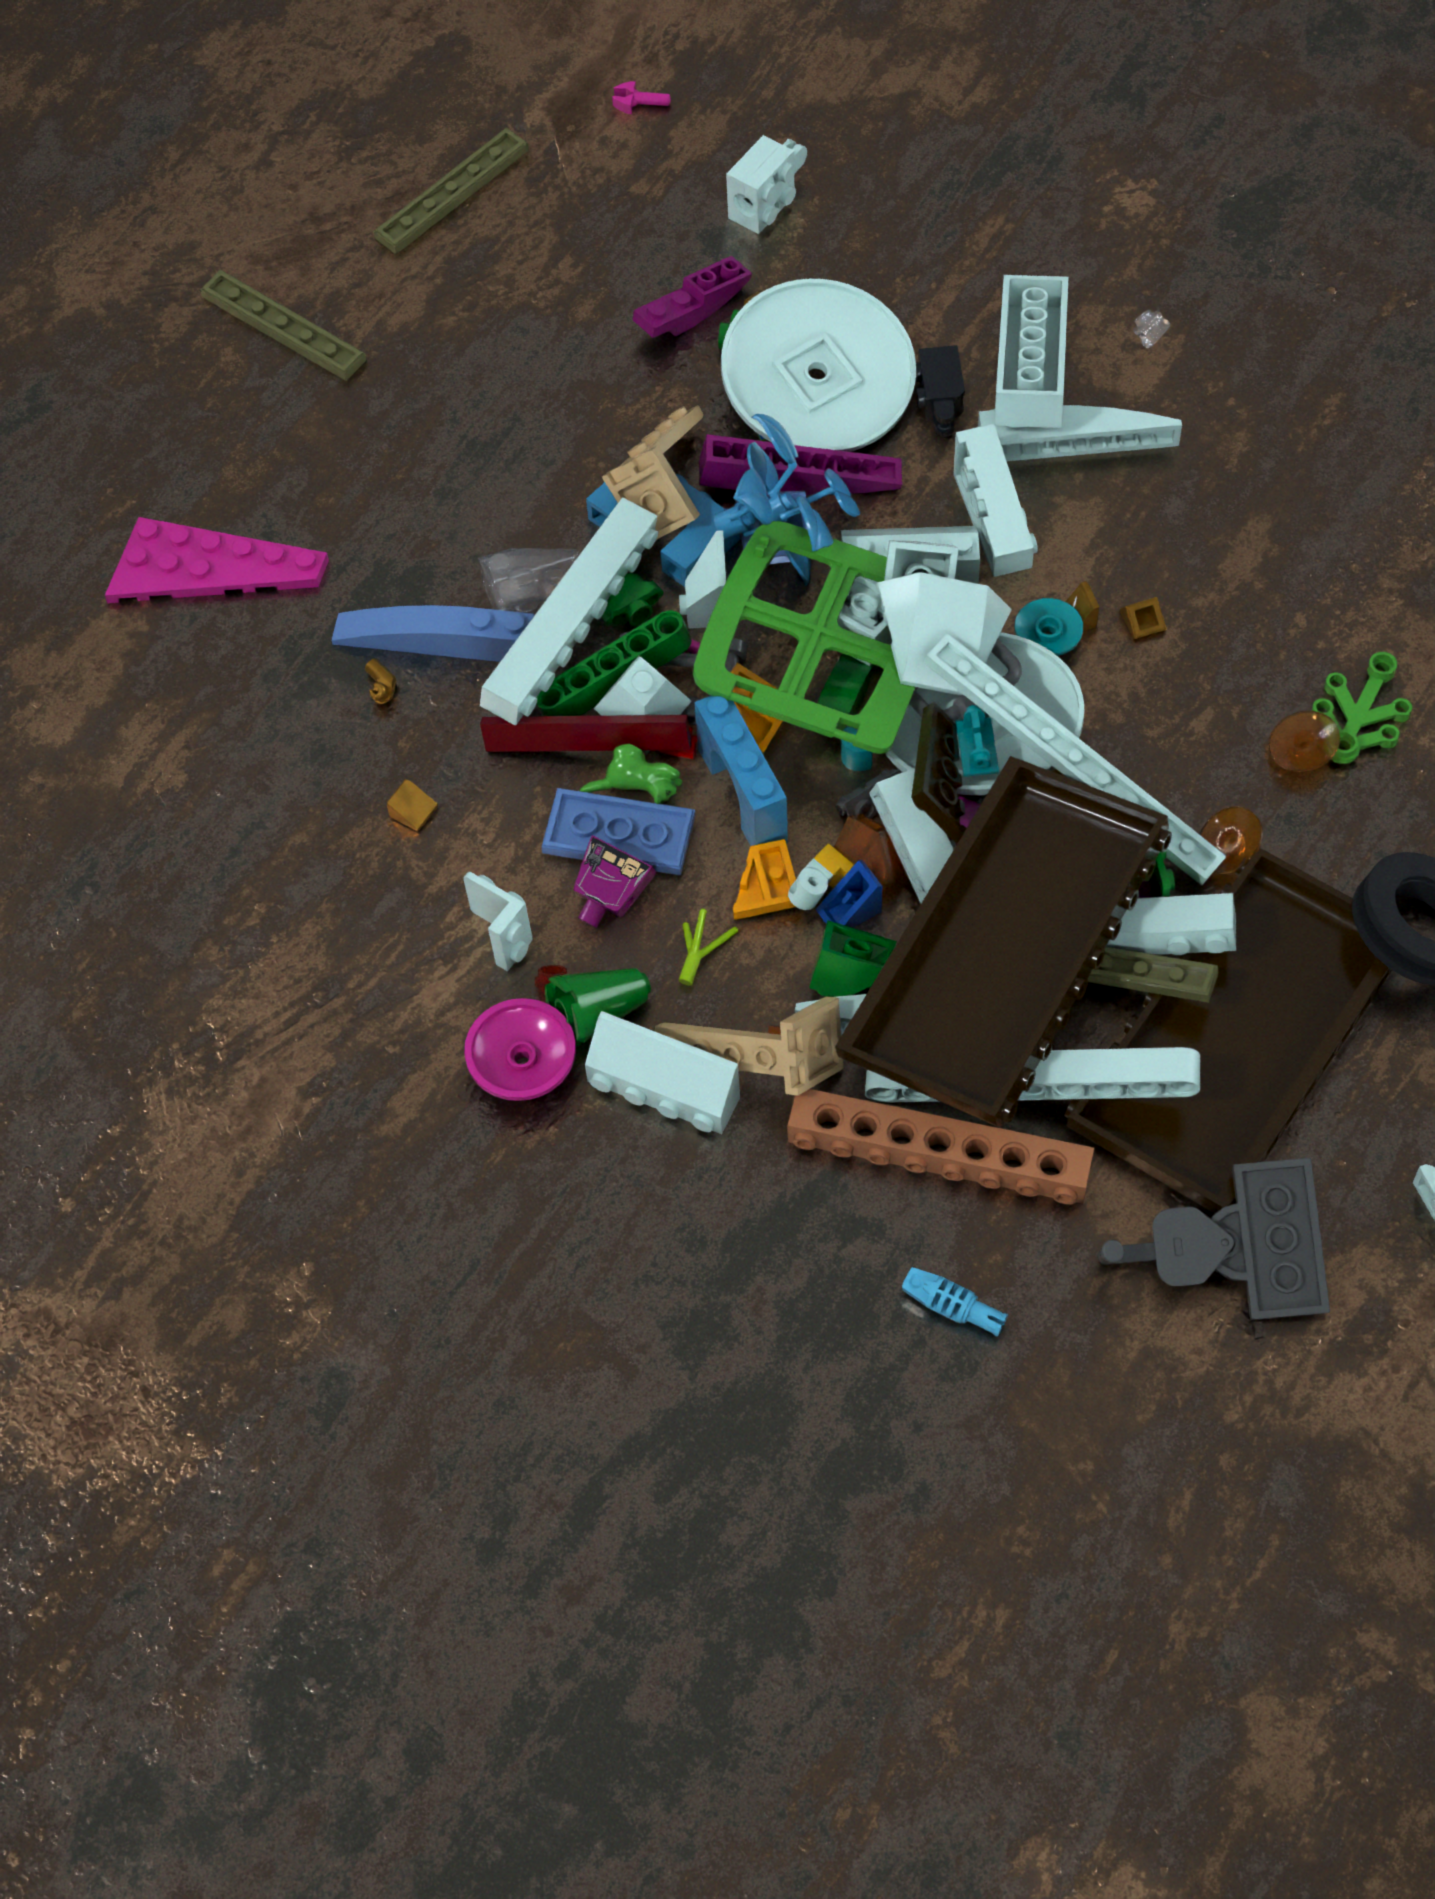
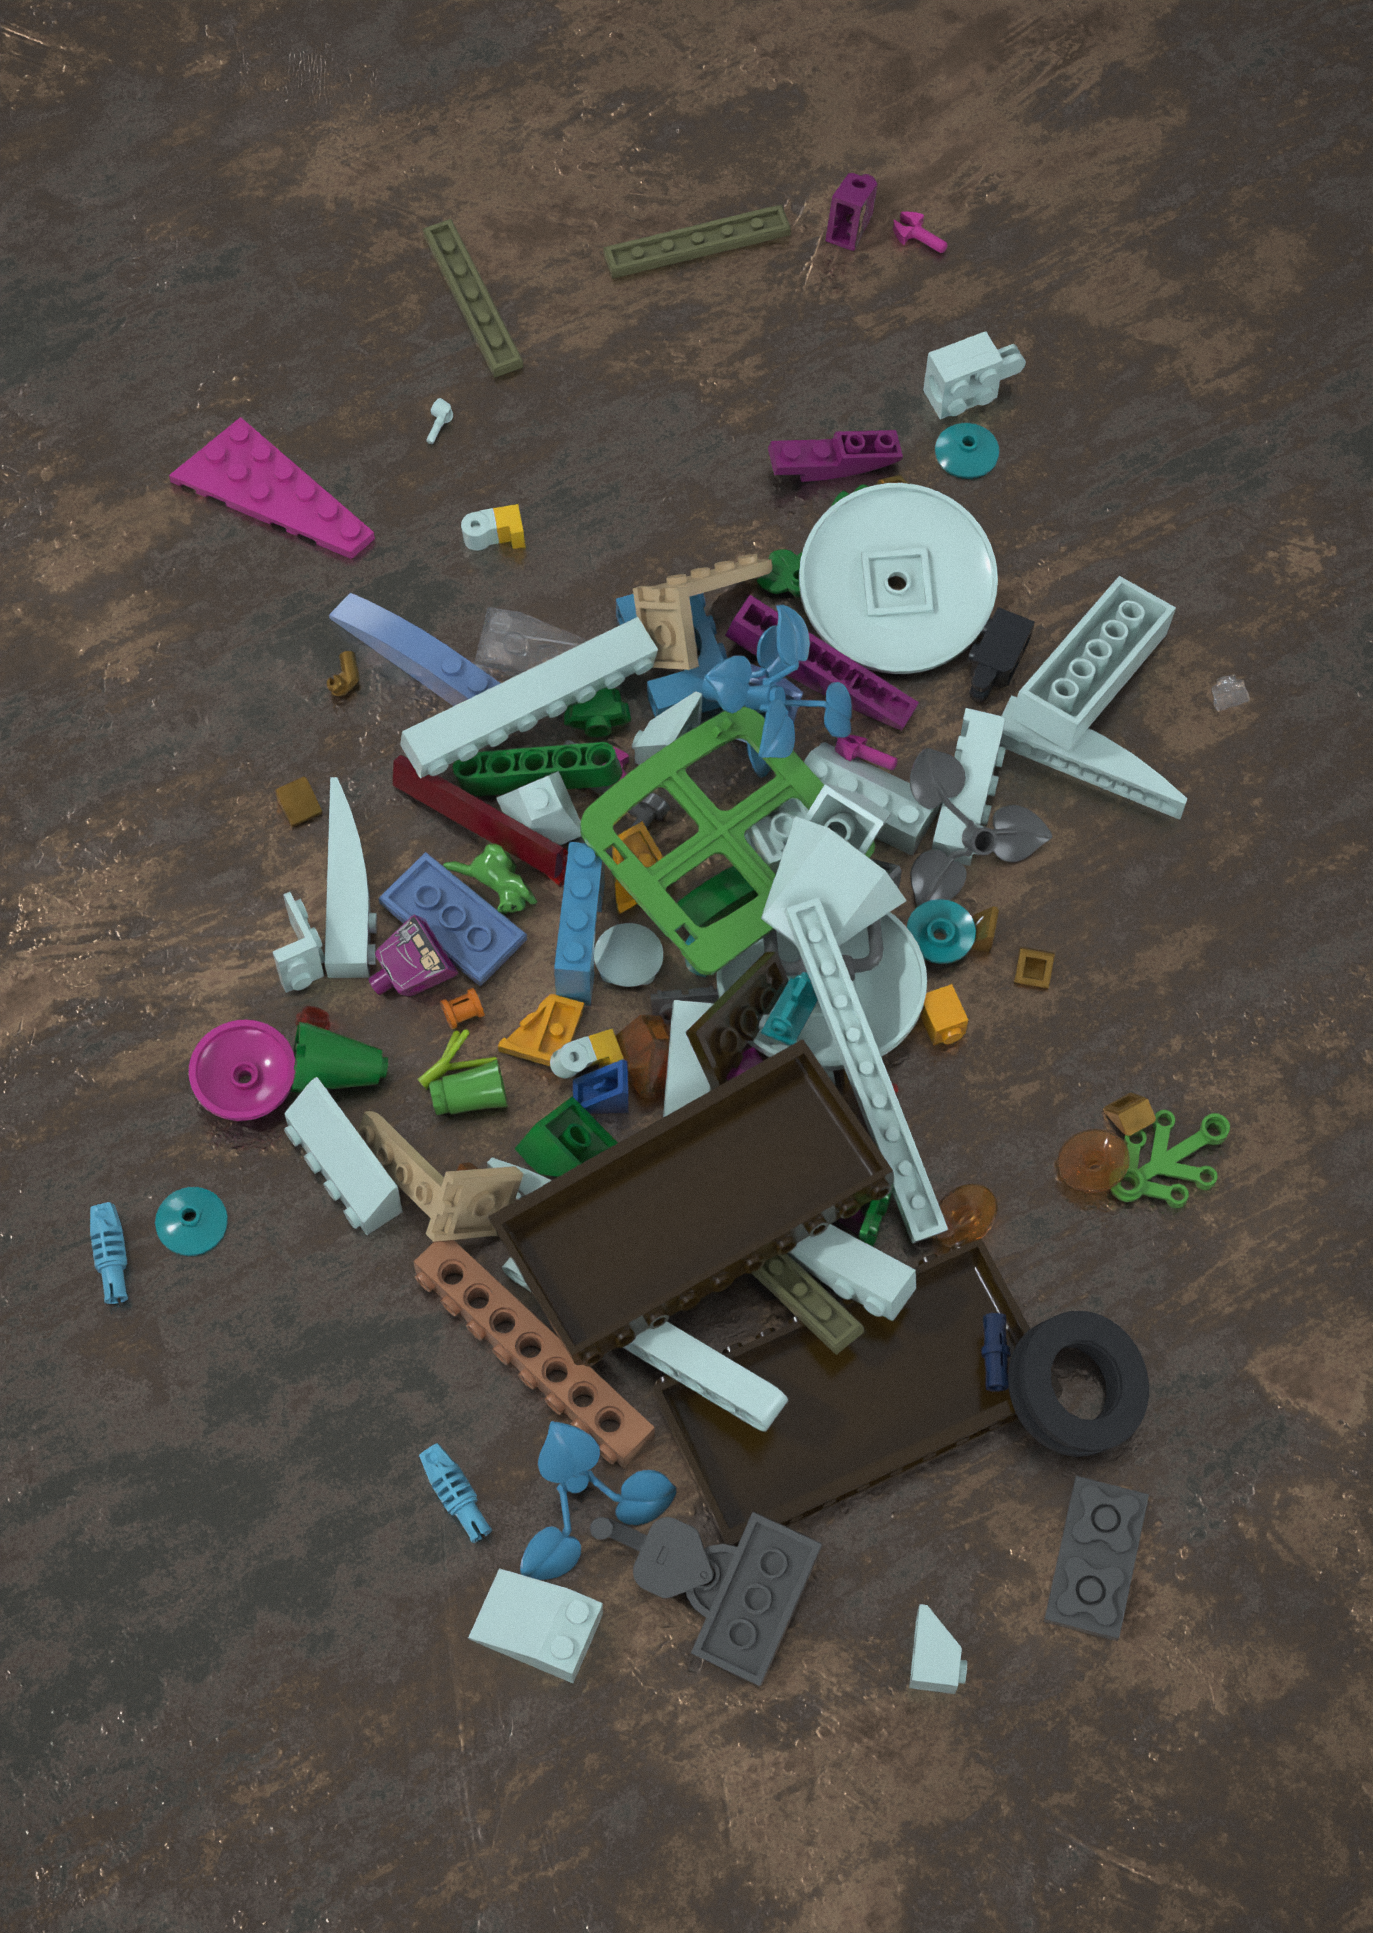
camera: 25 degrees right, 5 degrees up
none -> medium azure hinge [90,1202,128,1304]
none -> teal dish [155,1187,228,1256]
none -> light aqua slope [325,777,377,978]
none -> light aqua hand [426,398,453,444]
none -> bright green plant [429,1059,508,1115]
none -> orange bush [440,988,485,1029]
none -> leg [461,504,526,550]
none -> light aqua slope [468,1568,603,1683]
none -> dark azure plant [520,1421,677,1580]
none -> light aqua dish [594,923,663,987]
none -> green plate [757,549,803,598]
none -> magenta torso [825,173,878,251]
none -> dark pink bar [835,735,898,771]
none -> dark grey plant [910,748,1052,907]
none -> light orange brick [920,984,969,1045]
none -> teal dish [935,423,999,479]
none -> dark blue pin [981,1313,1011,1391]
none -> pearl gold slope [1103,1092,1156,1136]

